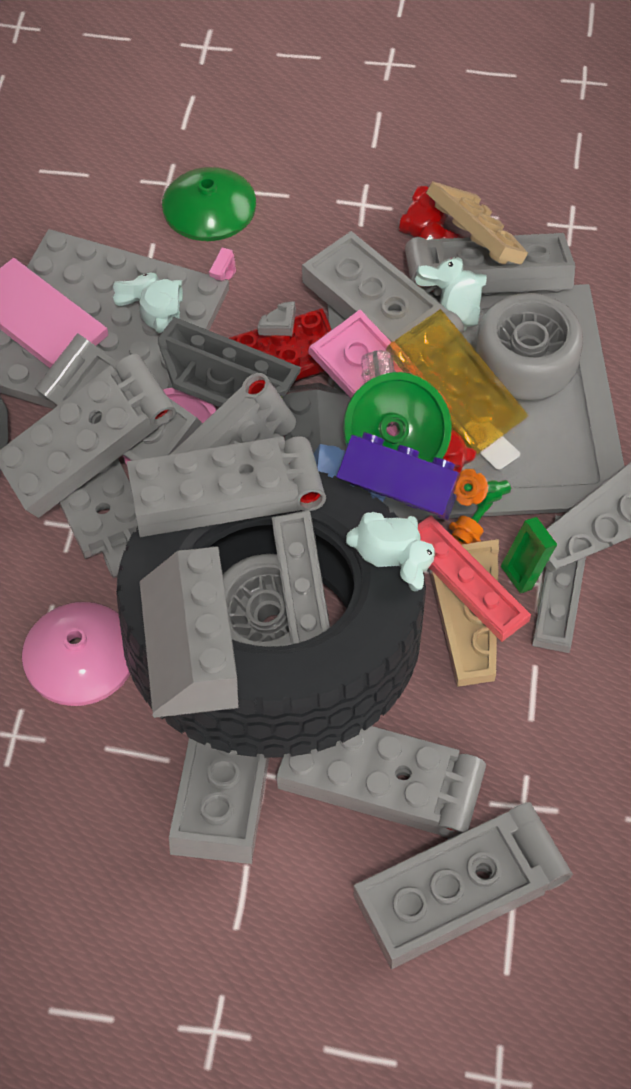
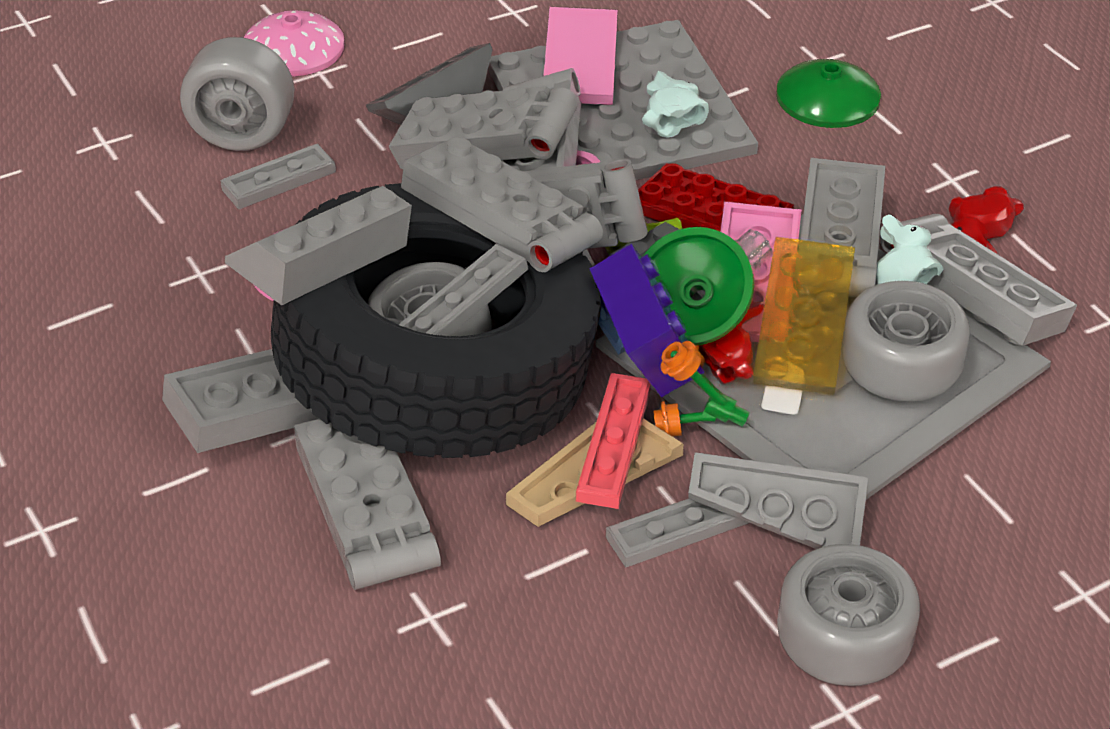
camera: 50 degrees right, 15 degrees down
dark grey wedge [158,317,301,407] -> none
bright pink tile [209,247,236,281] -> none
light grey tile [257,301,296,336] -> none
light aqua animal [346,512,435,592] -> none
light grey hinge [353,802,573,970] -> none
tan wing [426,182,528,265] -> none
green tile [501,517,558,594] -> none

